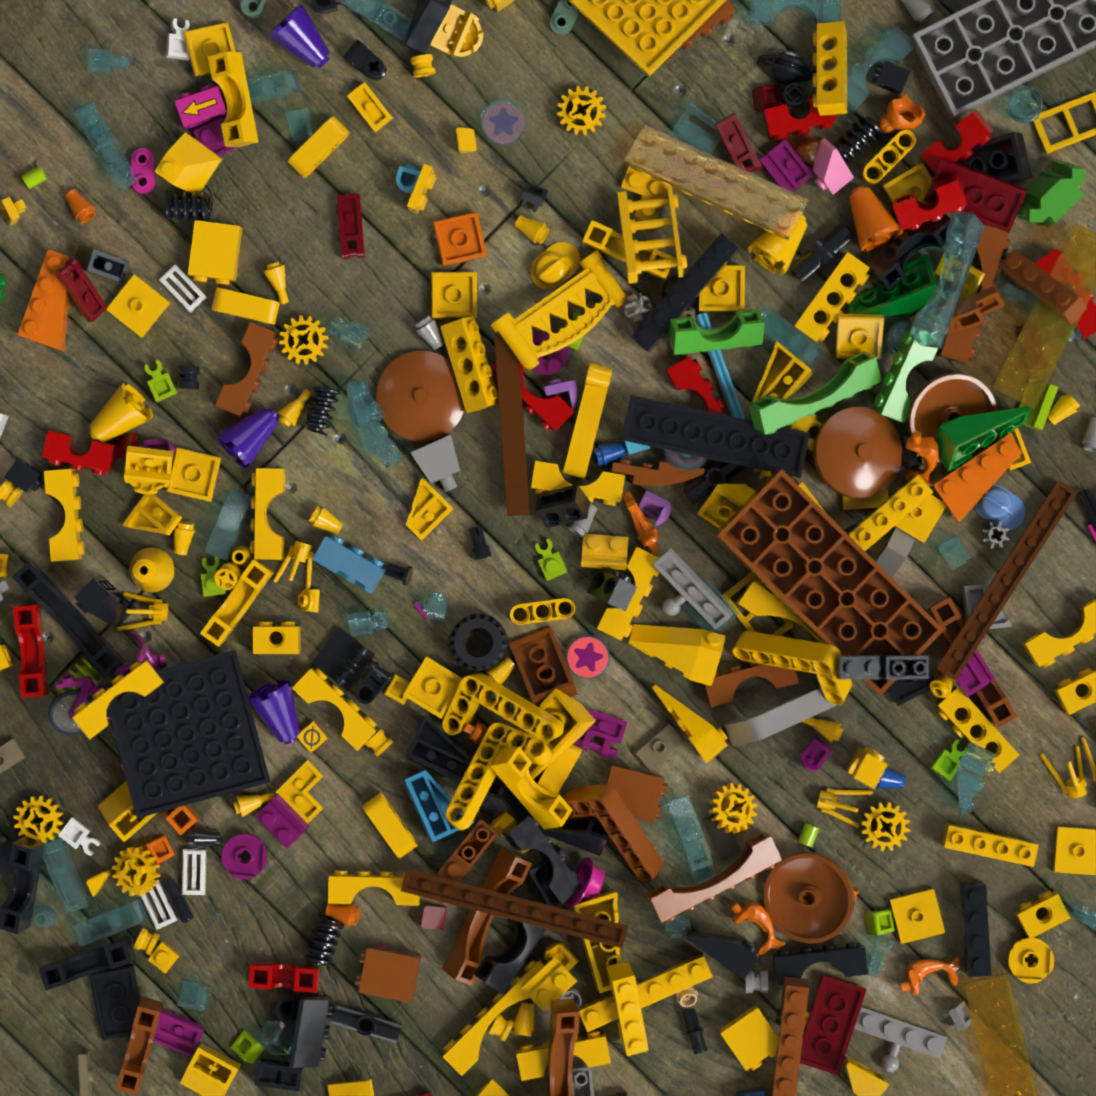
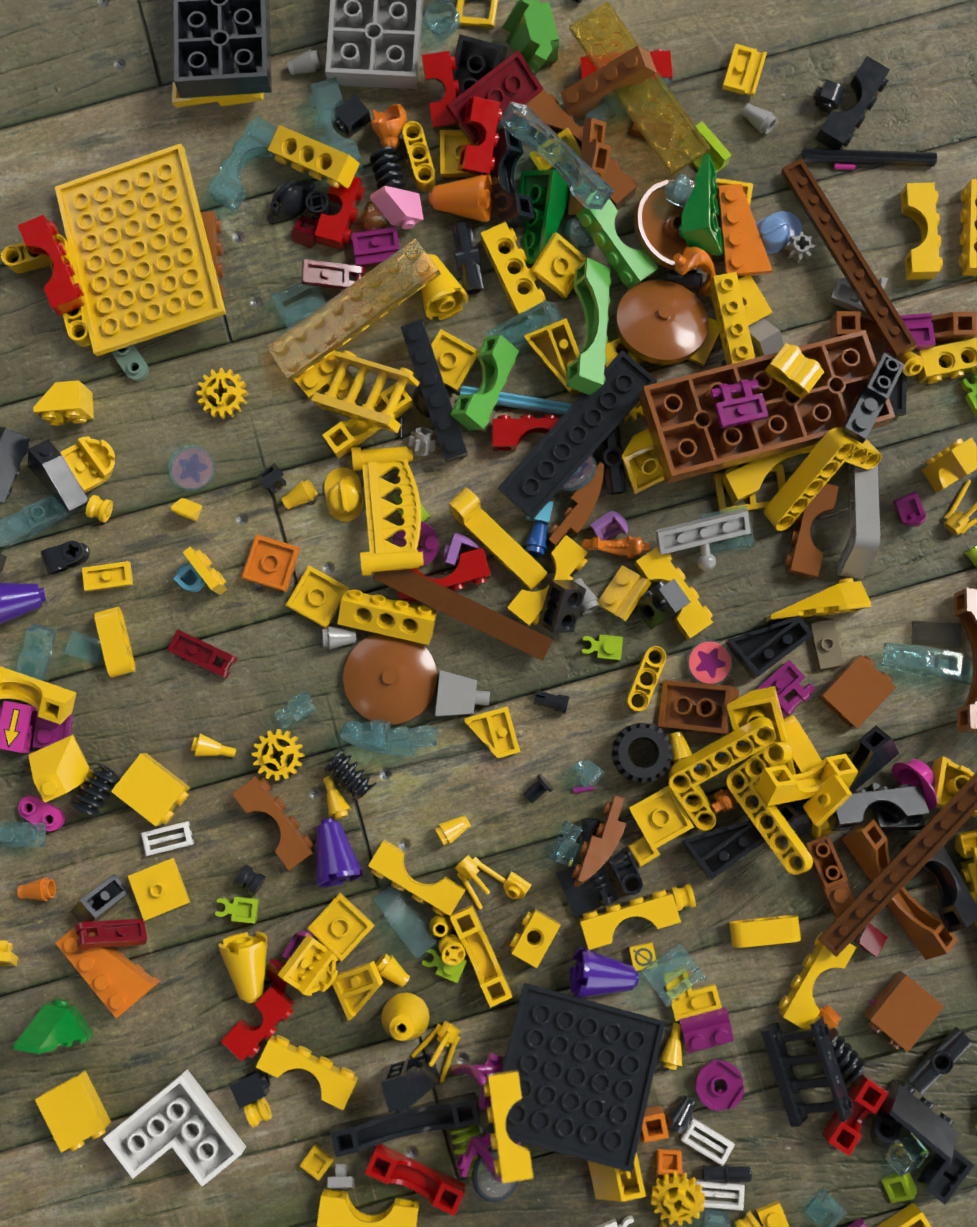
camera: 60 degrees left, 5 degrees down
yellow beam [211,287,280,325] -> none
dark azure wedge [312,534,386,593] -> none
dark azure wedge [402,770,474,842] -> none
dark orange beam [563,784,664,883] -> none
yellow wedge [628,624,726,686] -> none
yellow gear [709,783,758,834] -> none
yellow cone [802,717,844,744] -> none
clear light blue panel [935,536,972,570] -> none
yellow cone [1047,393,1080,425] -> none
none -> dark orange slope [572,795,626,888]
none -> black pin [581,818,600,844]
none -> clear light blue plate [641,942,706,1007]
none -> clear light blue plate [664,174,696,208]
none -> magenta plate [710,379,768,429]
none -> black wedge [725,616,814,680]
none -> black fence [761,1016,853,1127]
none -> yellow brick [765,343,824,398]
none -> yellow plate [803,775,852,826]

